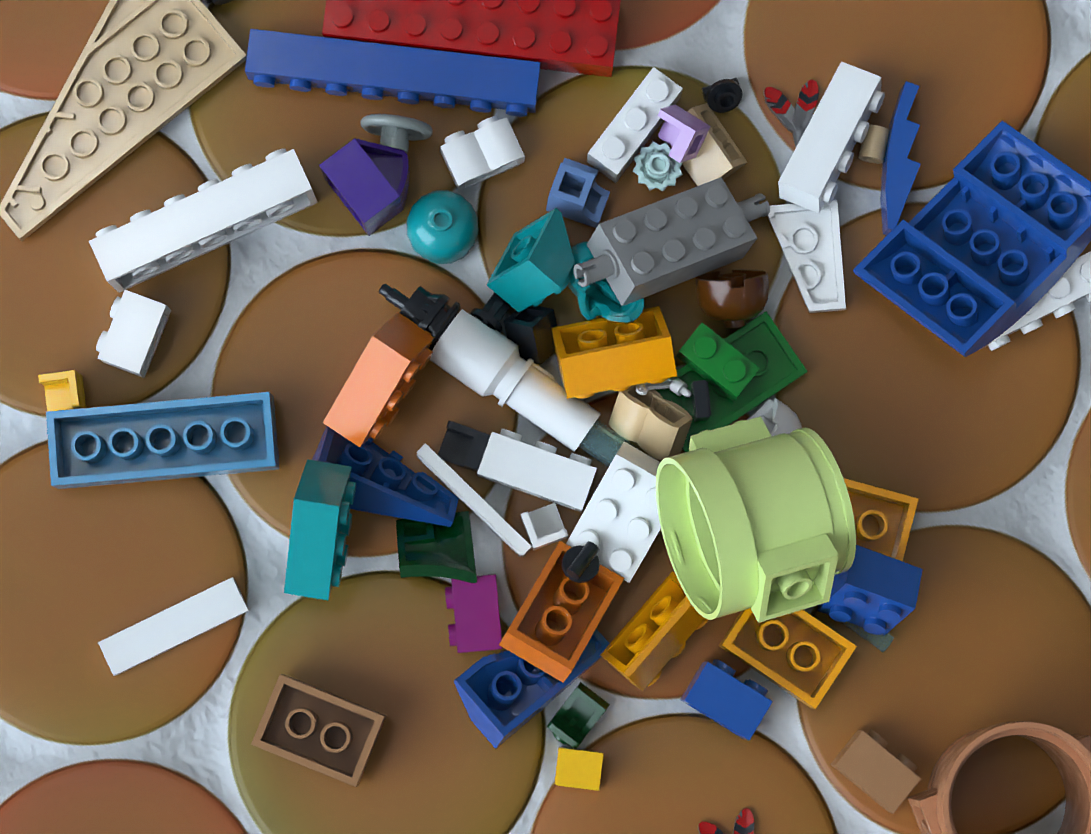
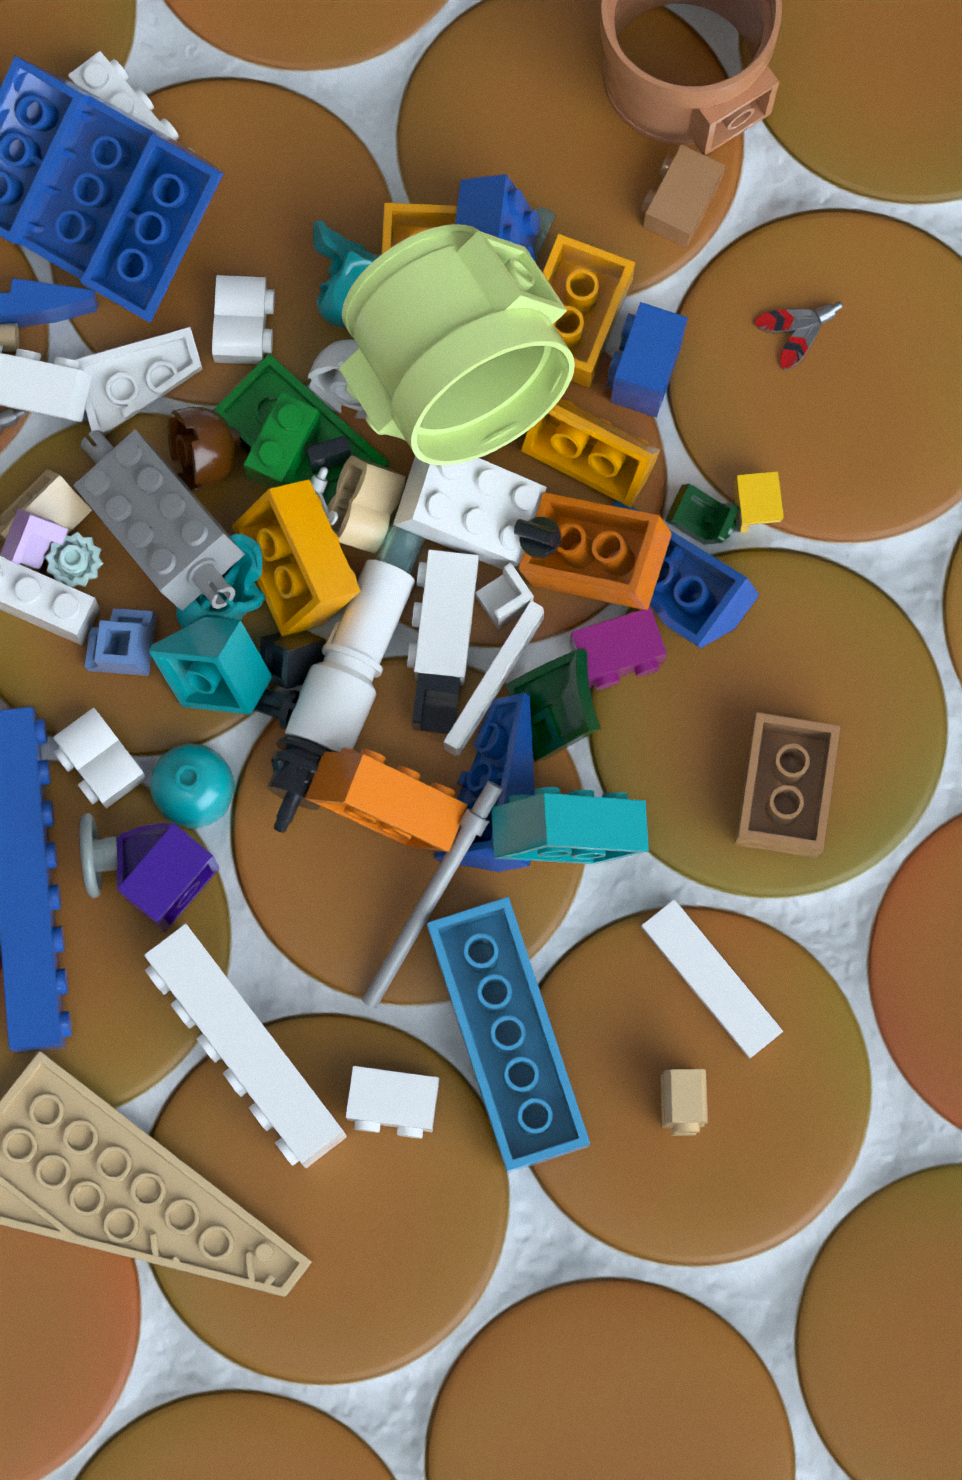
camera: 100 degrees left, 5 degrees down
yellow panel [38,370,86,412] -> none
none -> white brick [212,275,275,365]
none -> teal head [313,219,380,329]
none -> light grey bar [362,781,503,1008]
none -> tan brick [660,1069,708,1136]

